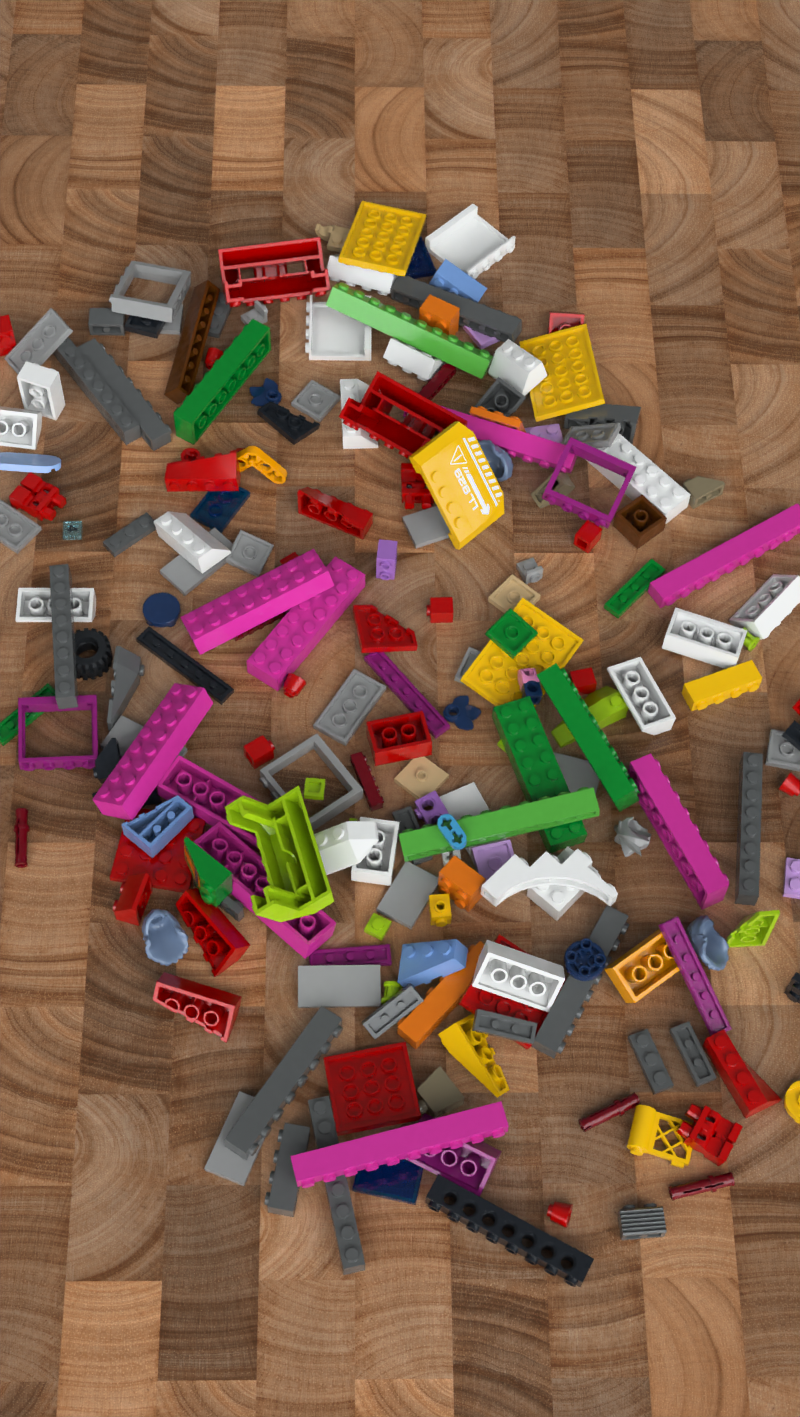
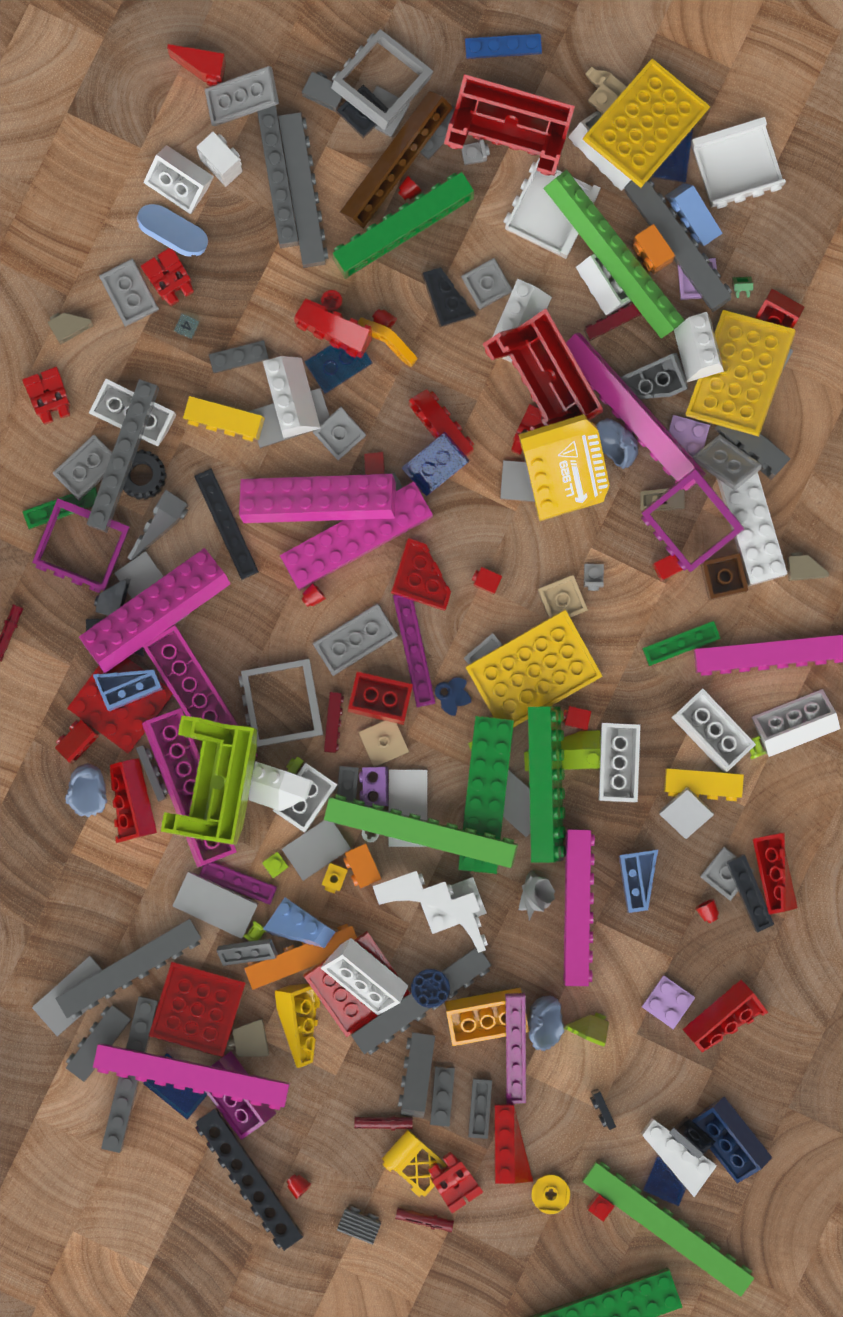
camera: 25 degrees right, 25 degrees up
dark blue tile [143,592,181,628] -> none
red wedge [152,972,242,1043] -> none
green slope [184,837,232,907] -> none
red brick [243,735,275,770] -> none
dark blue plate [250,378,282,407] -> none
lime plate [304,778,326,800] -> none
medium lavender brick [376,539,398,580] -> none
dark azure beam [437,814,467,850] -> none
orange wing [469,406,526,432] -> none
lavender plate [471,839,514,881] -> none
dark grey plate [472,1009,537,1045] -> none
green tile [485,608,538,659] -> none
leg [517,668,543,705] -> none
dark grey brick [735,752,763,906] -> none
none -> light grey tile [53,434,112,501]
none -> yellow brick [183,396,265,442]
none -> dark grey wedge [398,1032,435,1118]
none -> clear blue tile [401,432,470,496]
none -> blue plate [465,34,542,59]
none -> medium blue wedge [619,850,658,913]
none -> tile [659,787,714,839]
none -> green tile [732,276,753,298]

